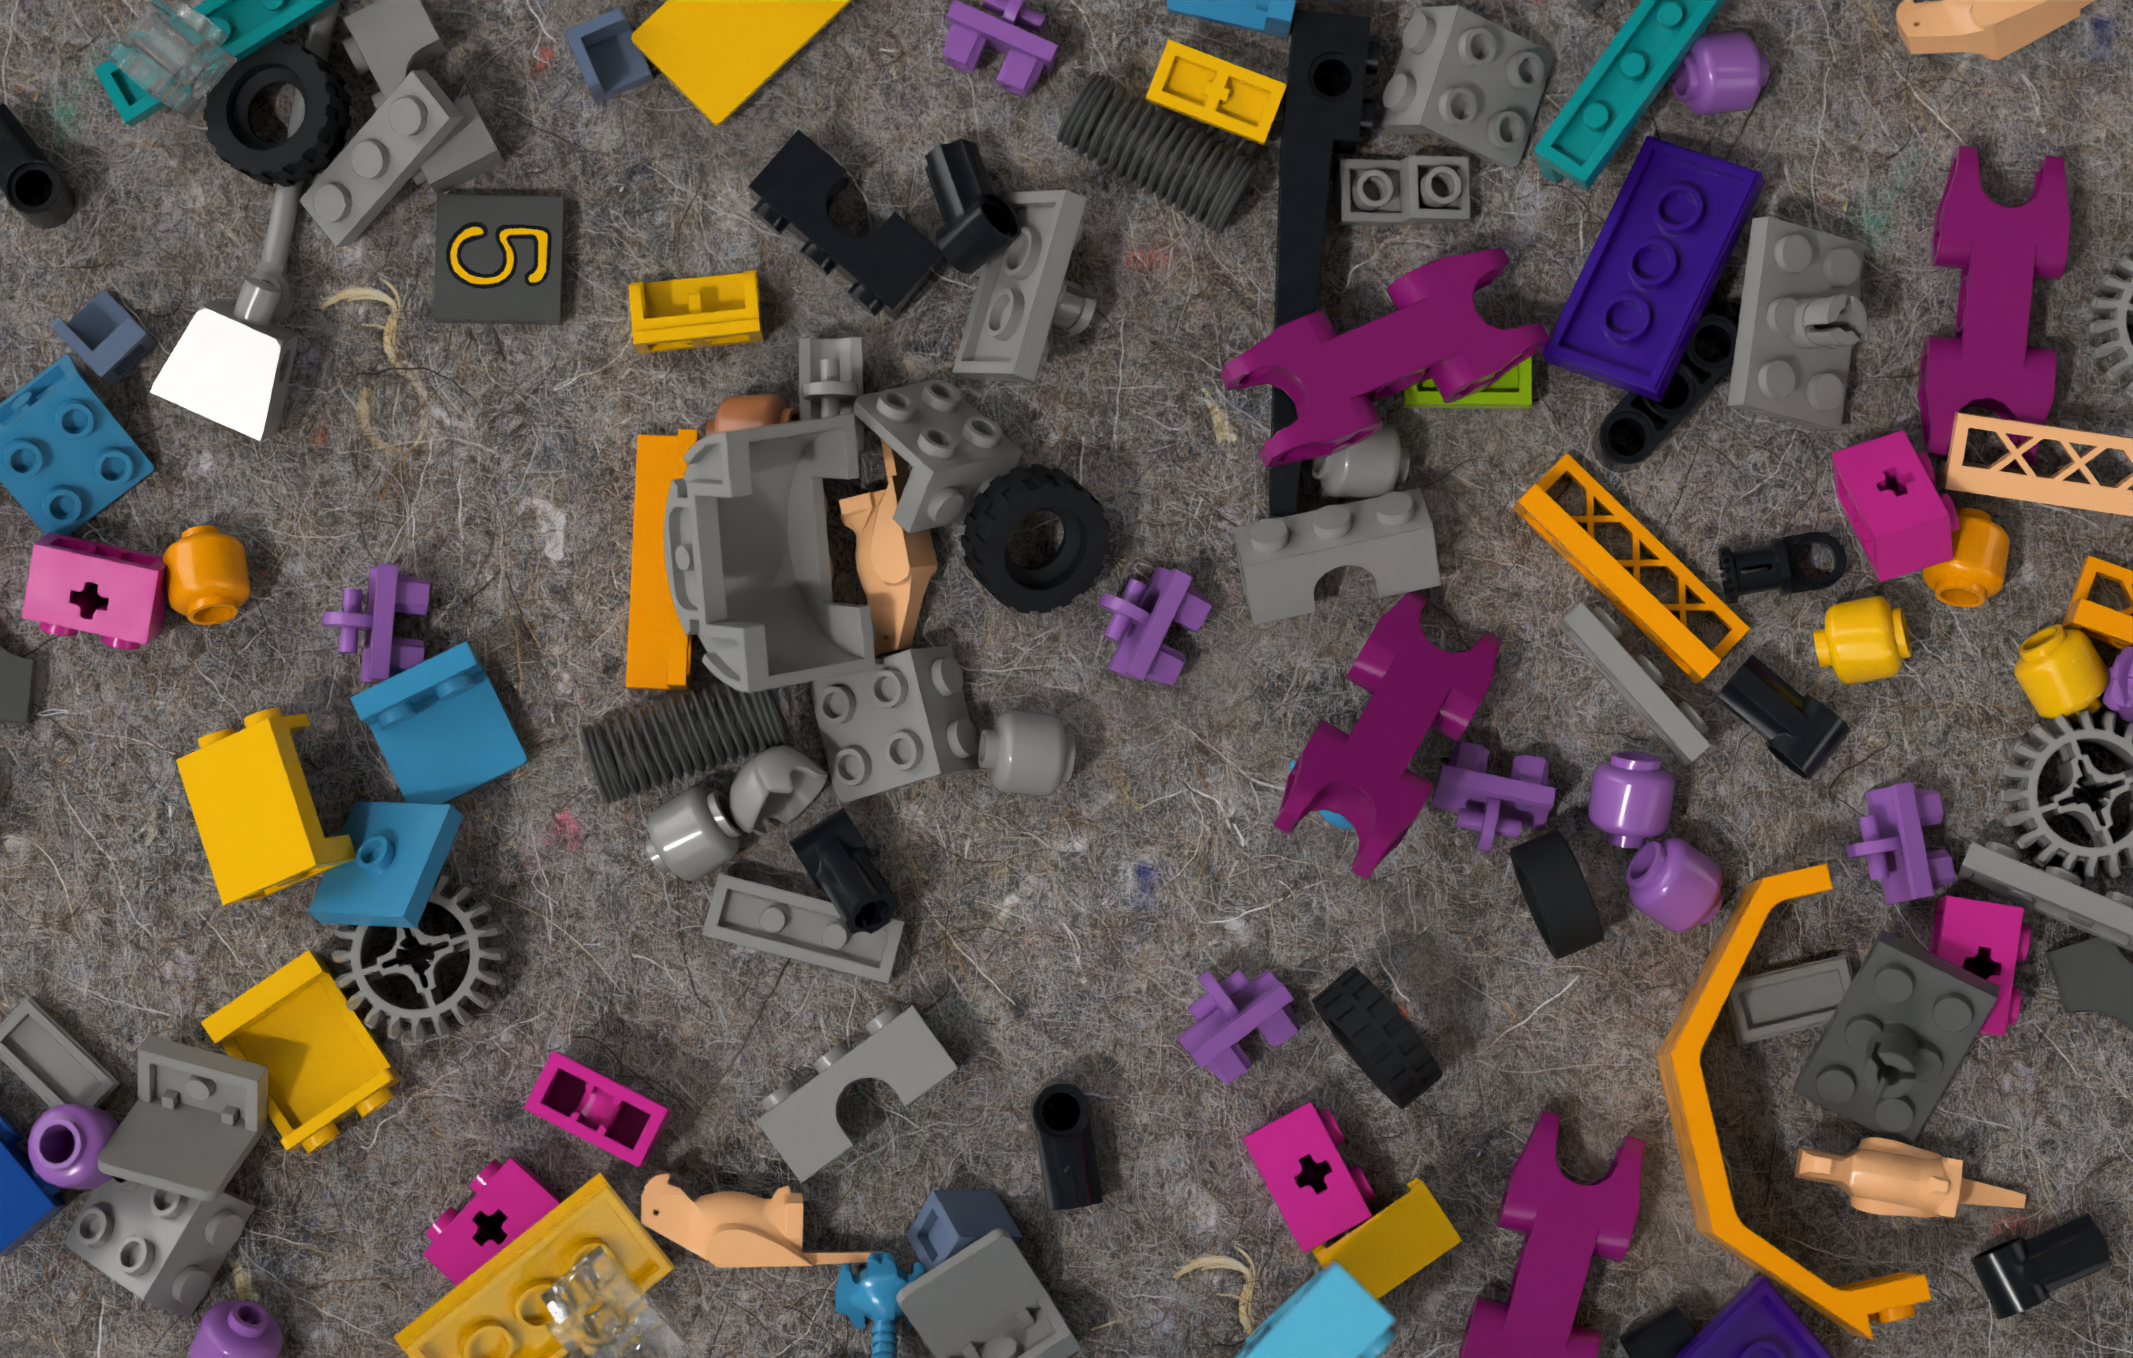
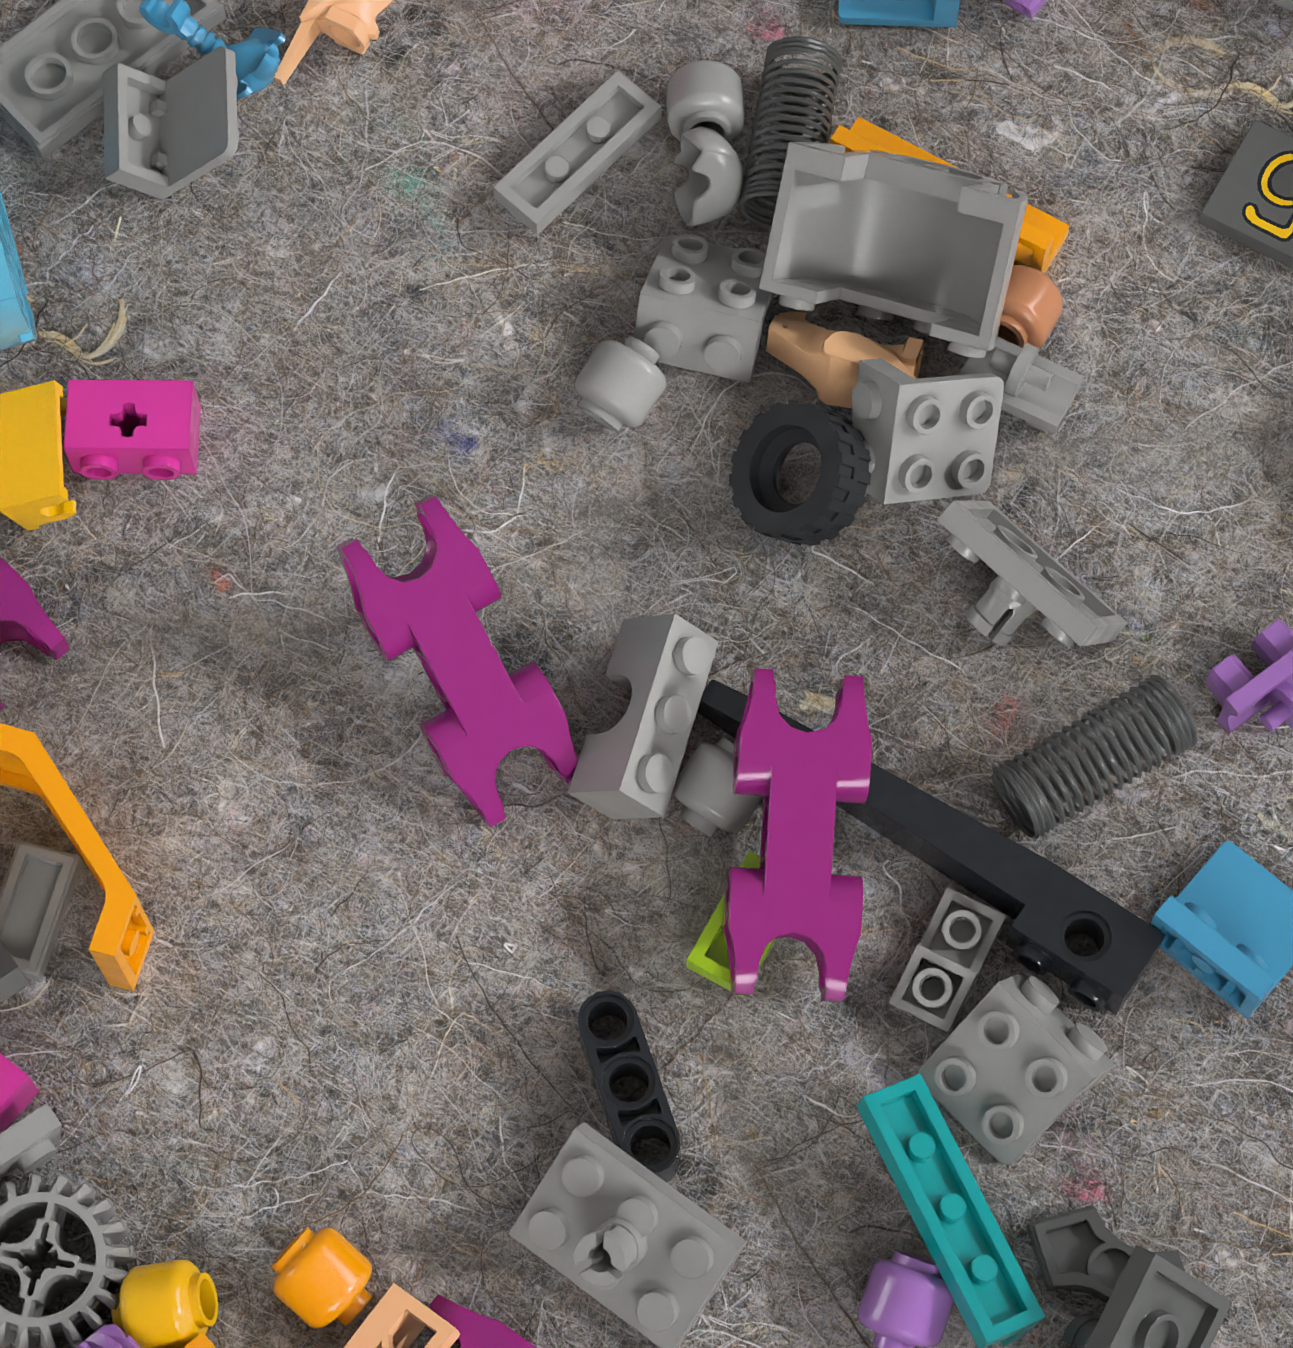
camera: 120 degrees right, 15 degrees down
yellow hinge [628,270,764,354] -> none
black arch [748,129,944,320] -> none
light grey arch [755,1003,959,1184] -> none
black piece [789,808,898,934] -> none
sand blue panel [906,1190,1022,1272] -> none
black piece [925,139,1021,274] -> none
black piece [1031,1080,1103,1211] -> none
medium lavender hips [1098,566,1212,685] -> none
yellow hinge [1145,39,1287,146] -> none
medium lavender hips [1176,969,1300,1084] -> none
black tyre [1312,966,1443,1110] -> none
medium lavender hips [1431,741,1556,852] -> none
black tyre [1510,830,1604,959] -> none
light orange fence [1513,453,1751,685] -> none
dark purple tile [1542,135,1765,402] -> none
light grey plate [1557,602,1711,767] -> none
medium lavender head [1588,751,1676,848] -> none
medium lavender head [1626,837,1723,932] -> none
black piece [1715,655,1850,780] -> none
black connector [1718,532,1847,604] -> none
yellow head [1813,596,1912,685] -> none
dark pink brick [1831,430,1959,582] -> none
medium lavender hips [1845,782,1956,905] -> none

